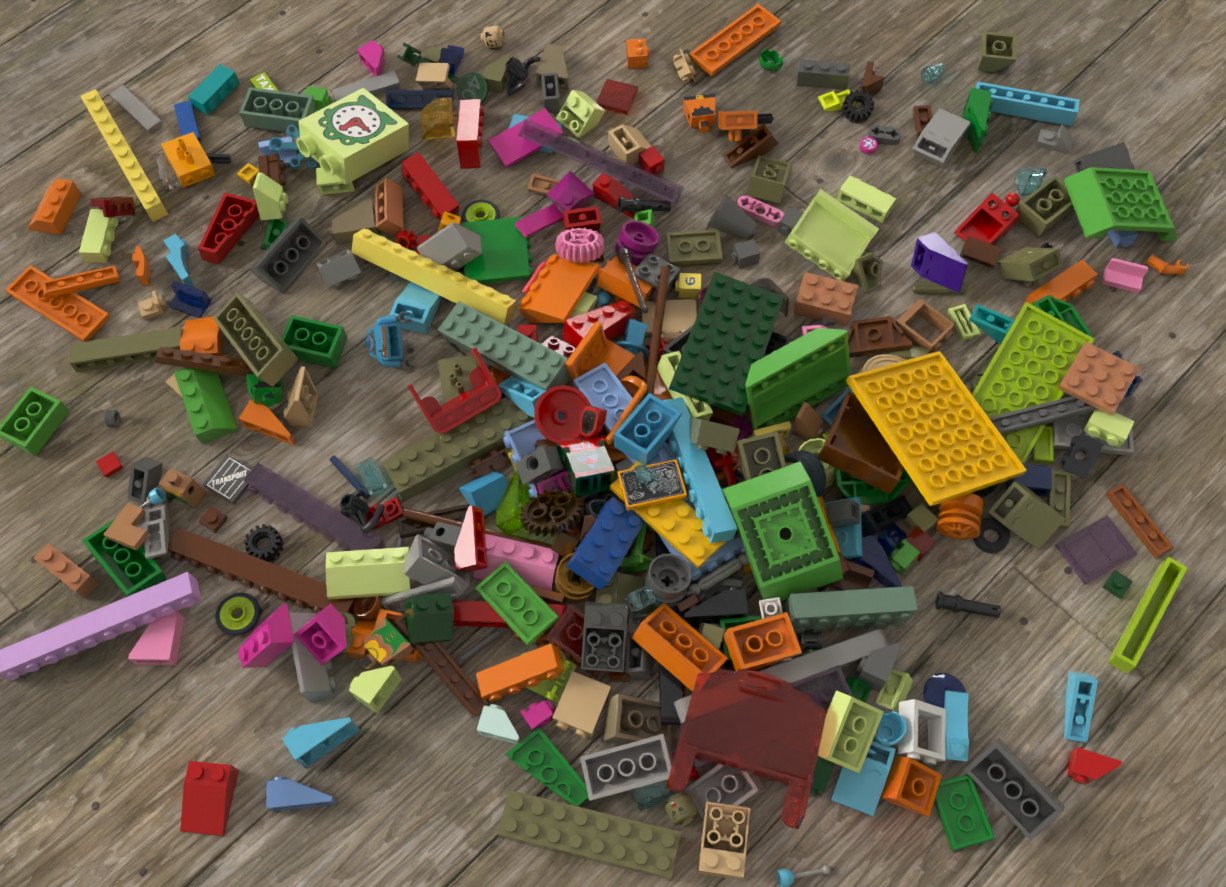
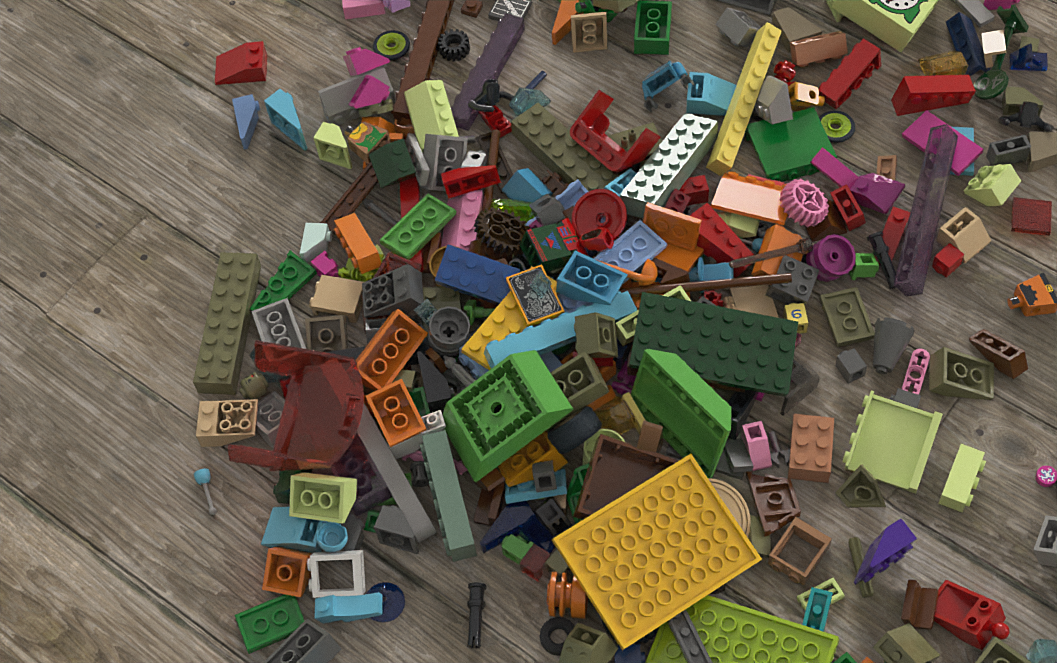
camera: 85 degrees right, 5 degrees down
orange piece [718,110,774,141] -> none
yellowish green slope [875,669,913,713] -> none

